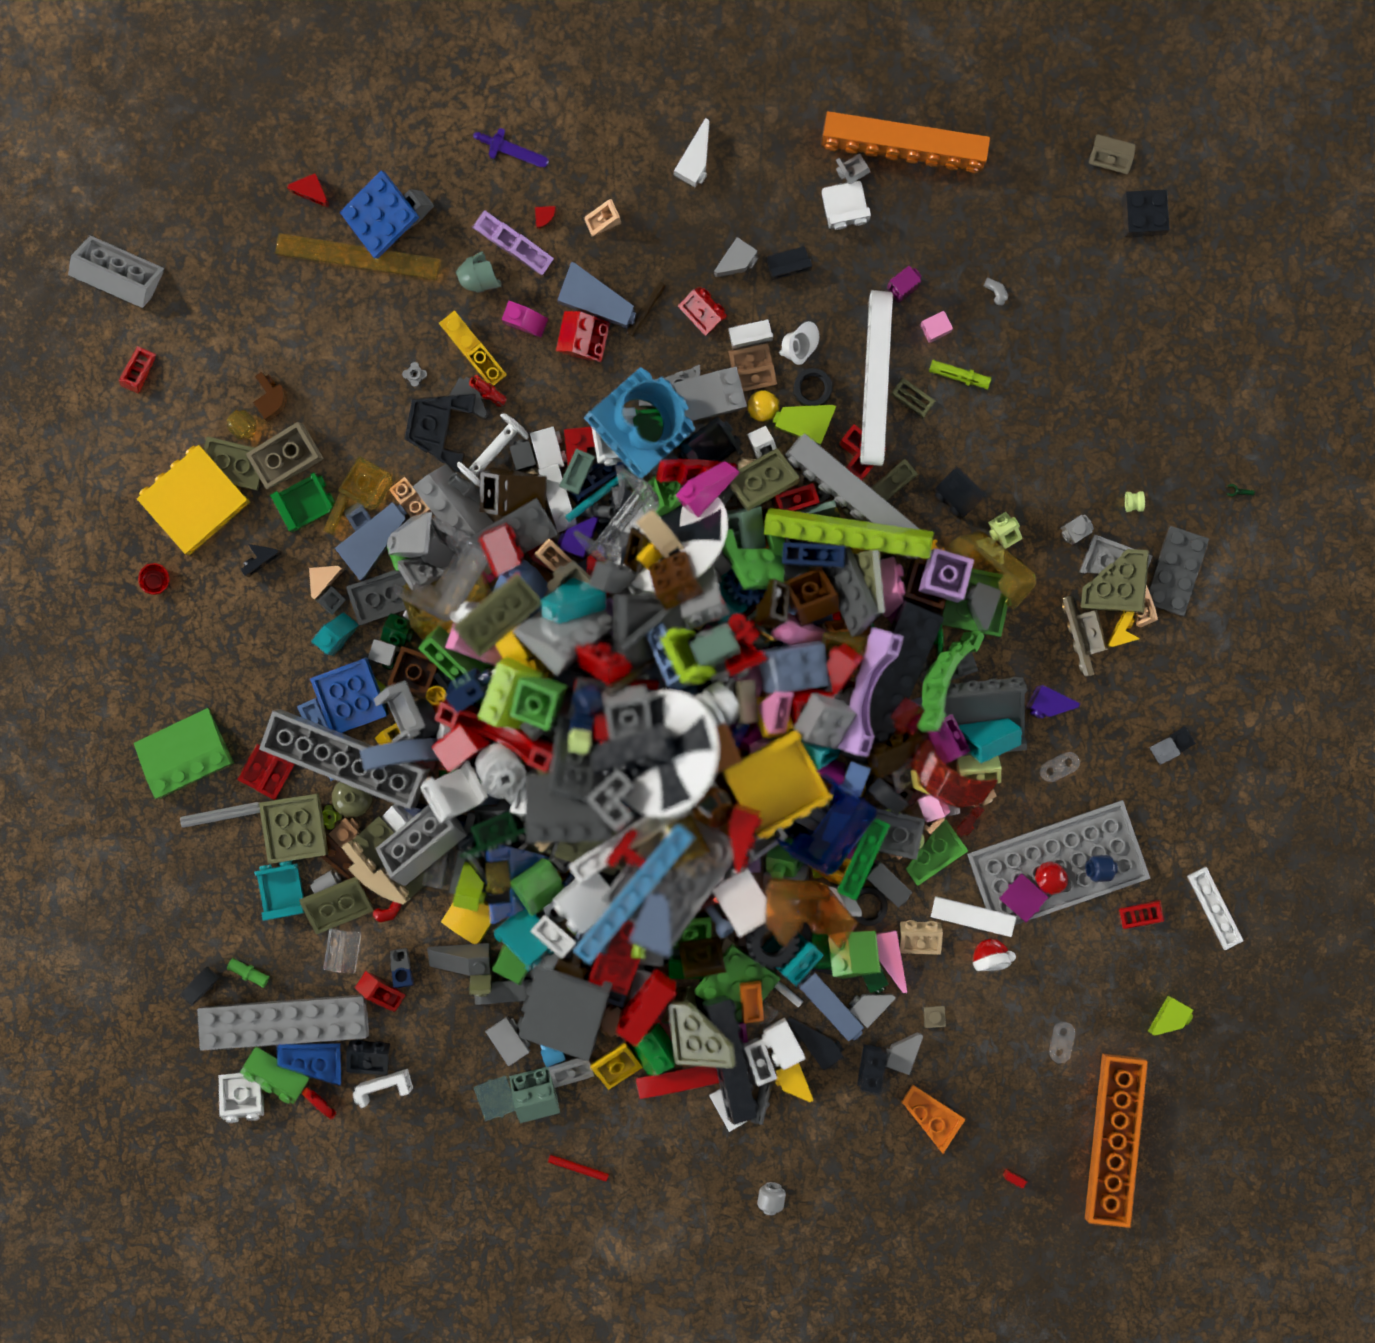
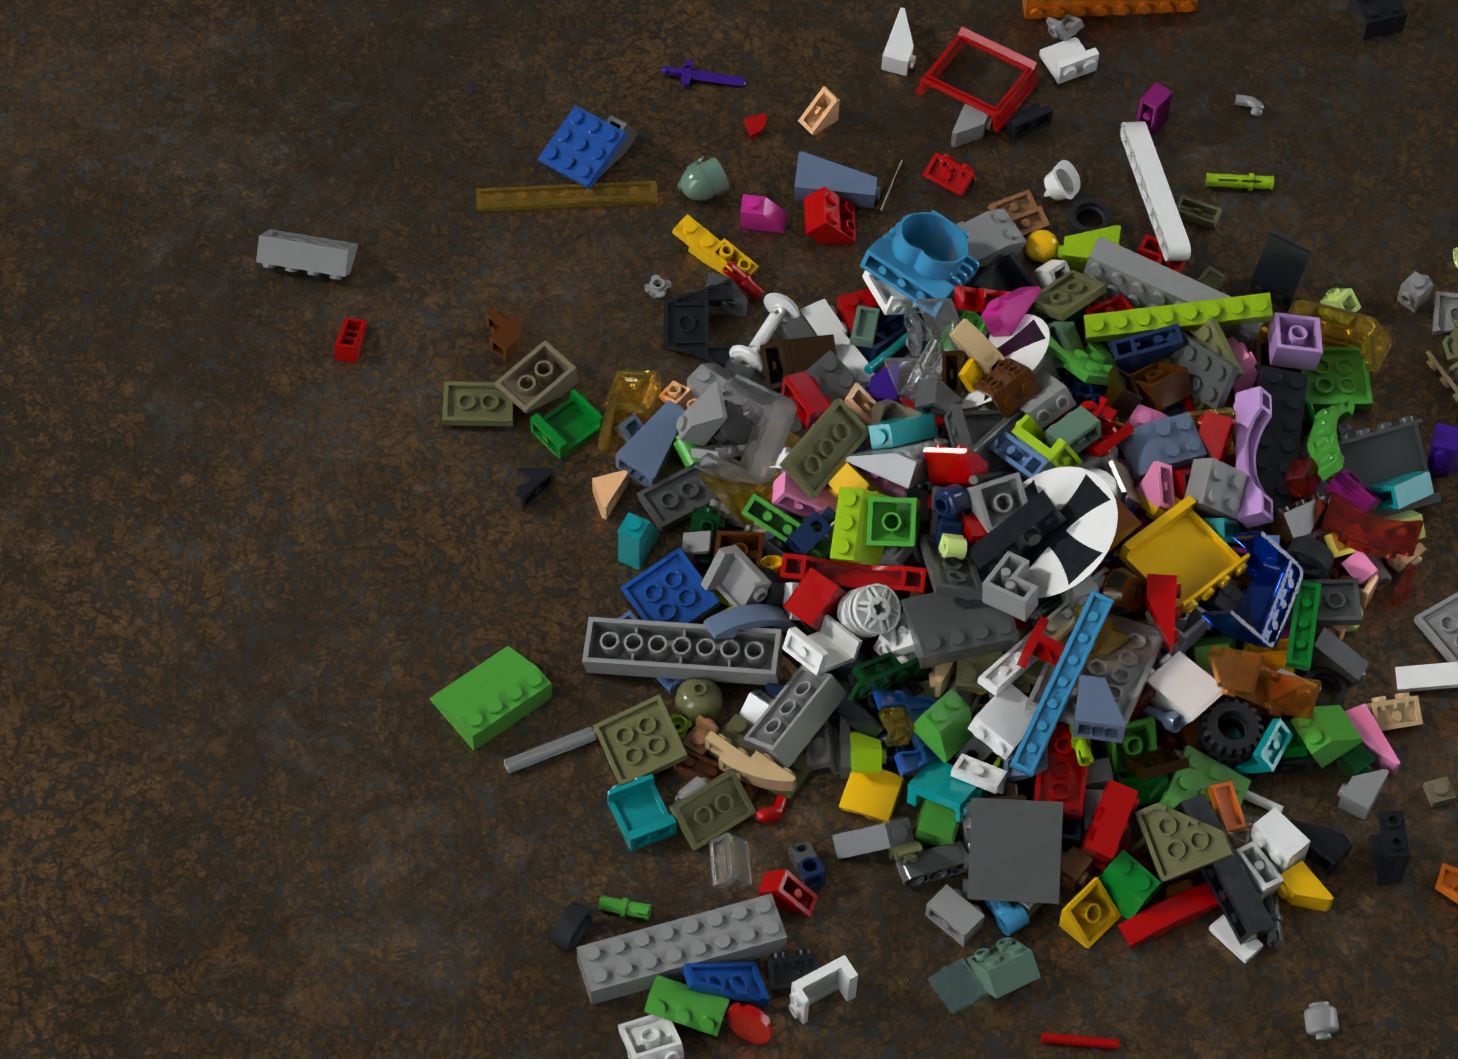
camera: 15 degrees left, 30 degrees down
yellow panel [137,445,250,556] -> none
red hair [138,563,170,595] -> none
clear yellow head [226,409,257,440] -> none
red slope [237,743,295,800] -> none
red slope [287,173,329,208] -> none
dark grey plate [316,585,346,615] -> none
lavender slope [472,210,554,275] -> none
light grey plate [549,1058,594,1088] -> none
white panel [728,320,773,349] -> none
sand blue slope [798,971,864,1041] -> none
light grey slope [886,1032,923,1075] -> none
bright green wing [906,817,968,886] -> none
bright pink panel [920,311,953,343] -> none
dark grey slope [965,582,1002,632] -> none
none -> red piece [916,26,1040,133]

